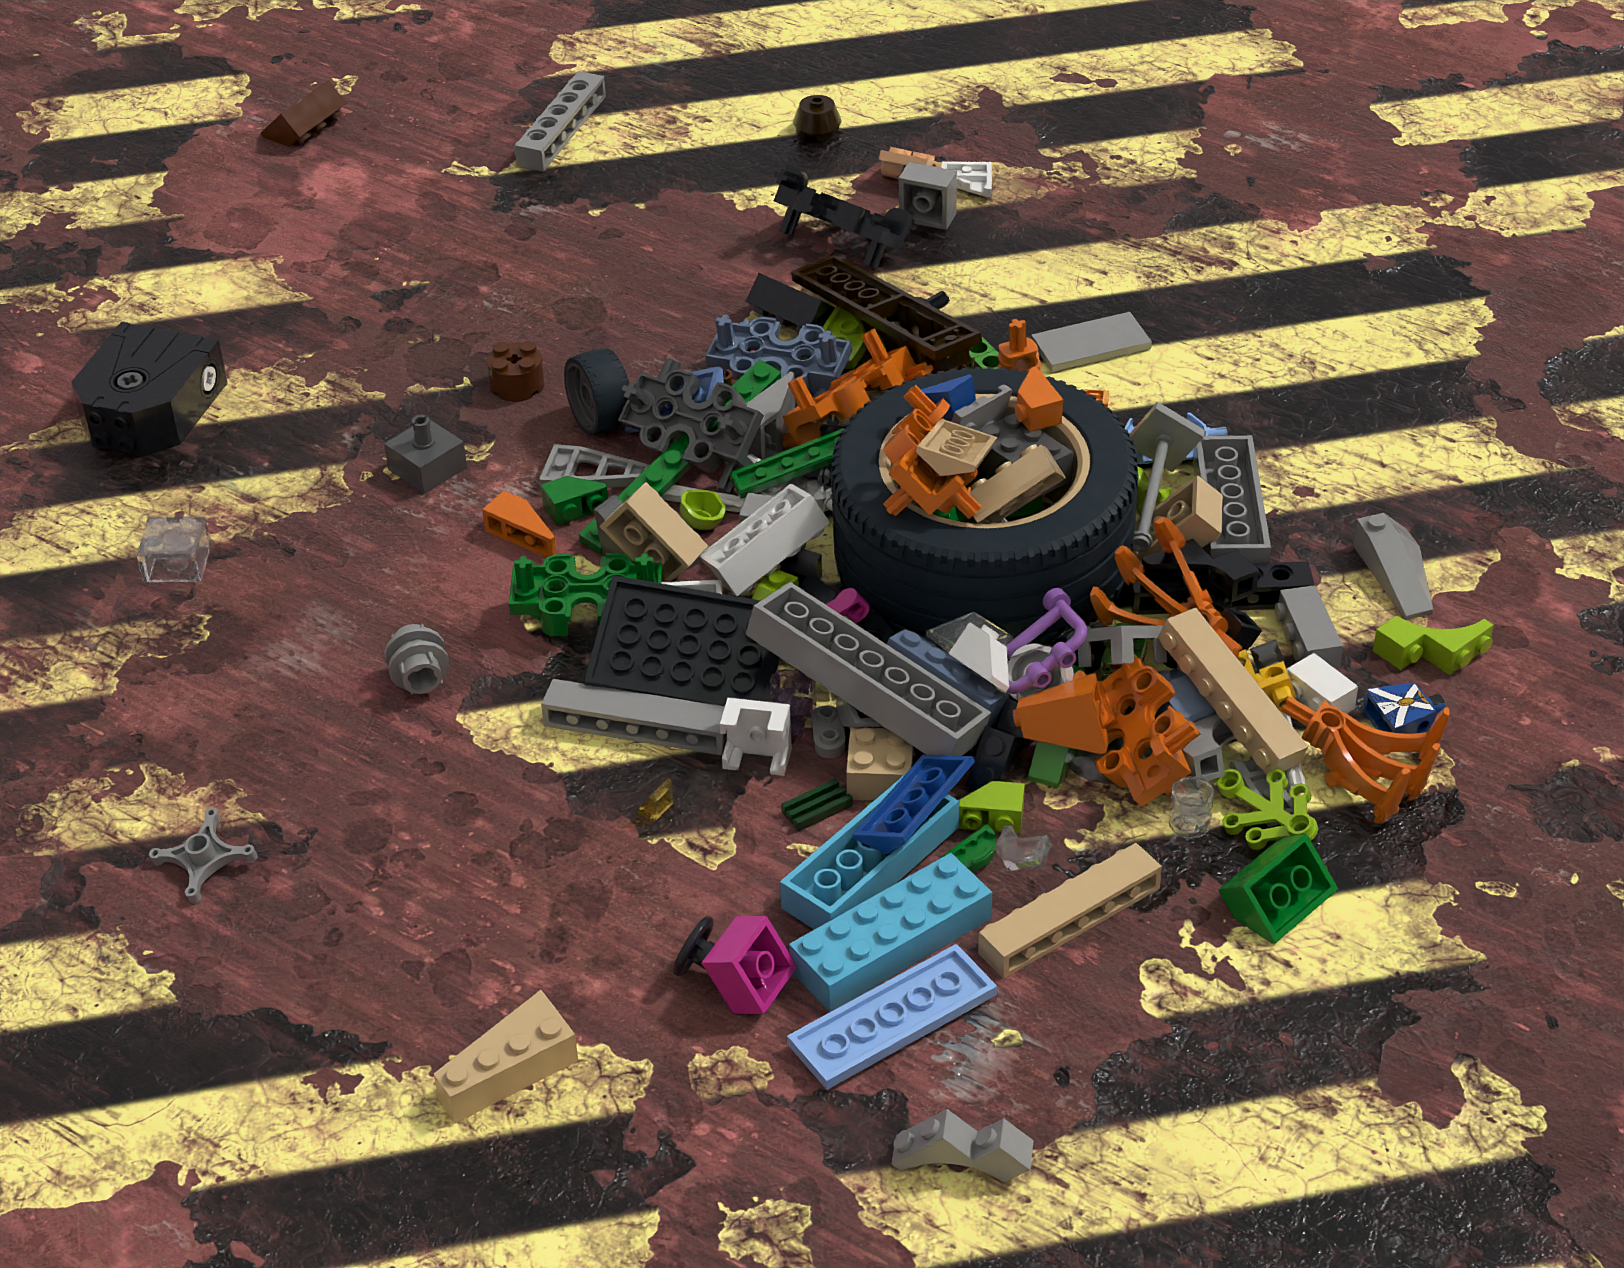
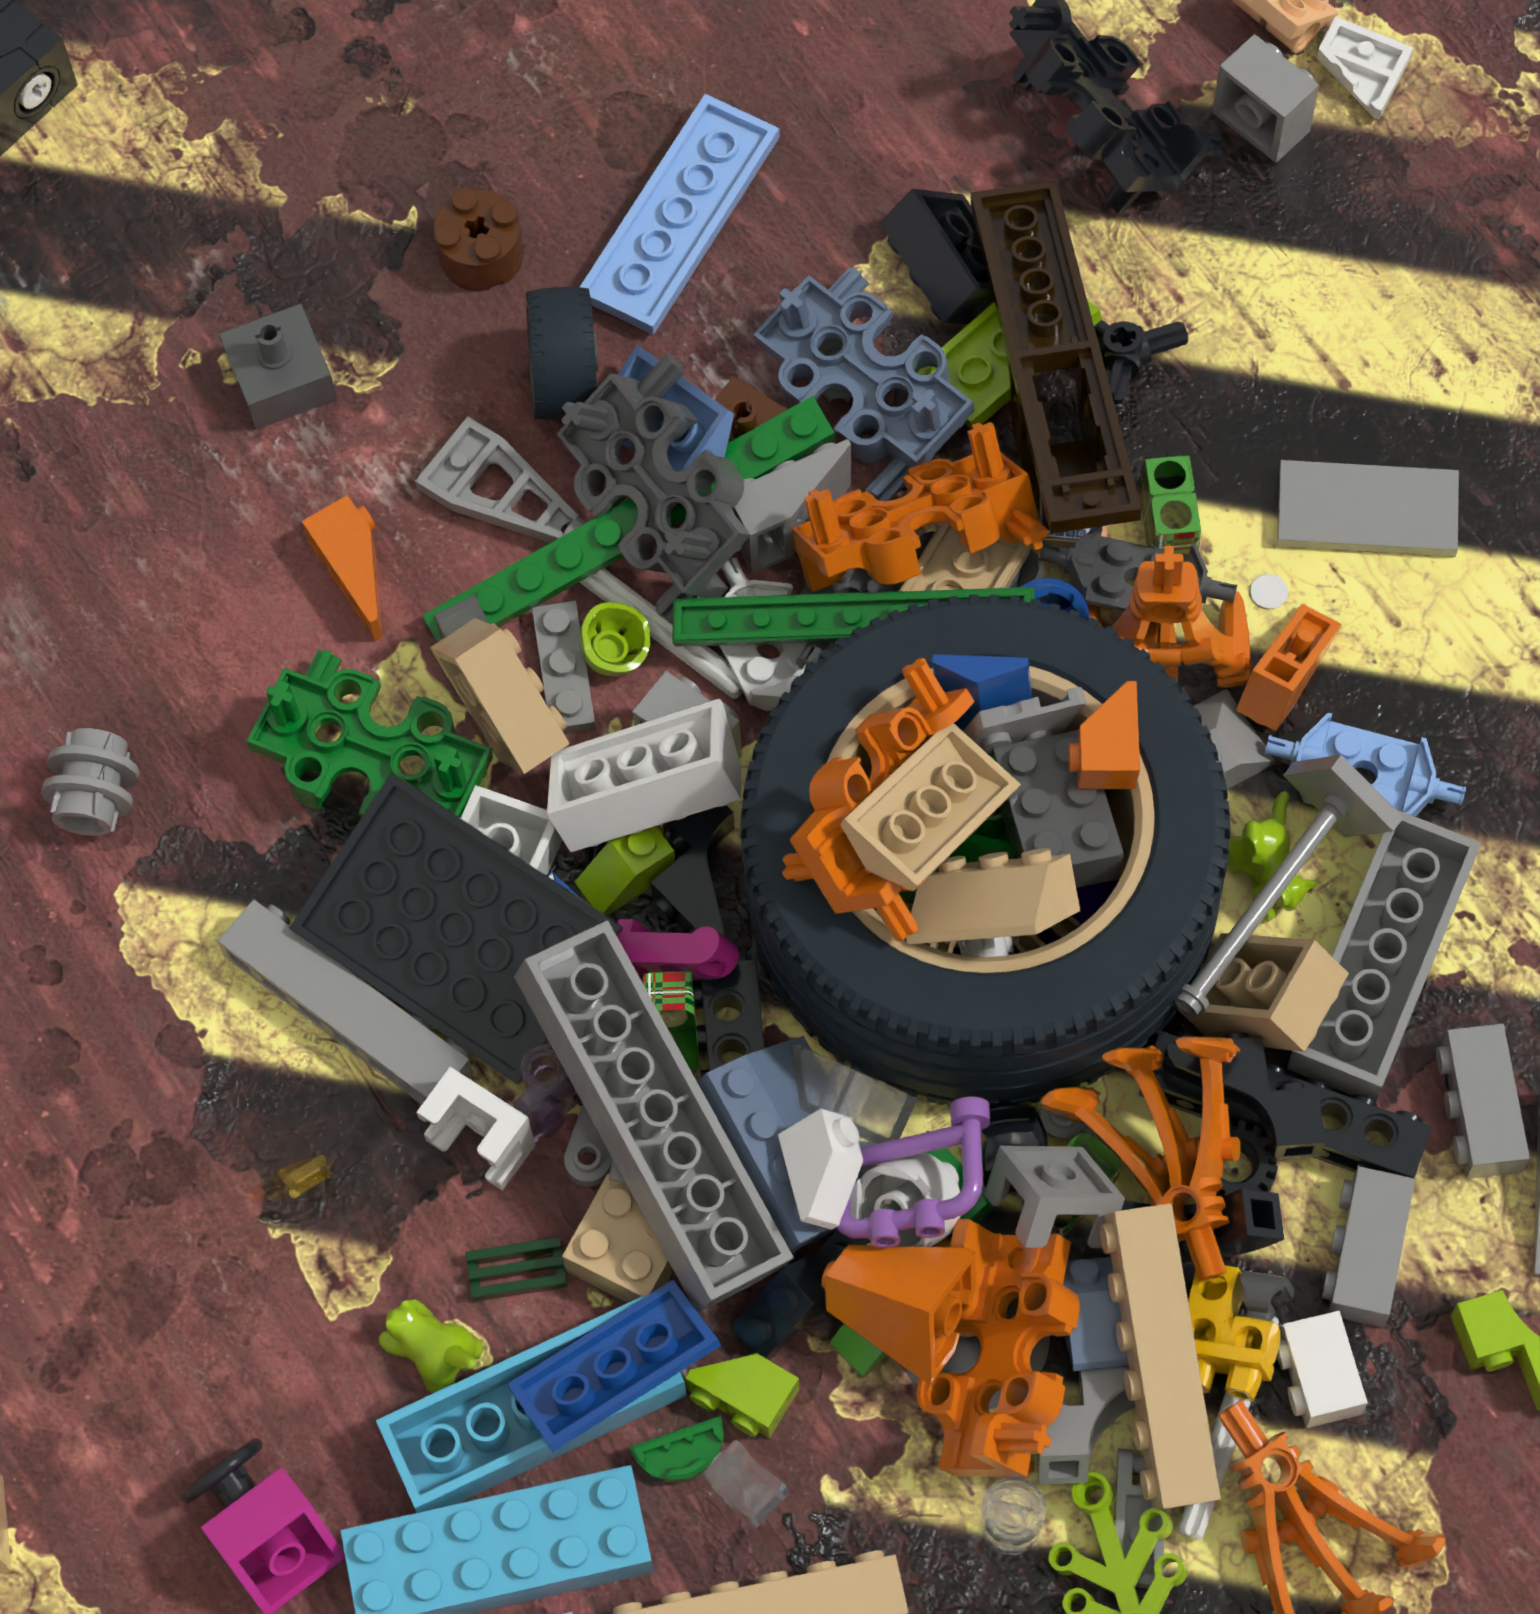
camera: 25 degrees right, 25 degrees up
green slope [541,476,608,526] -> none
torso [1363,683,1445,734] -> none
none -> lime animal [379,1299,483,1393]
none -> light blue plate [580,94,780,335]
none -> light grey brick [1436,1023,1530,1179]

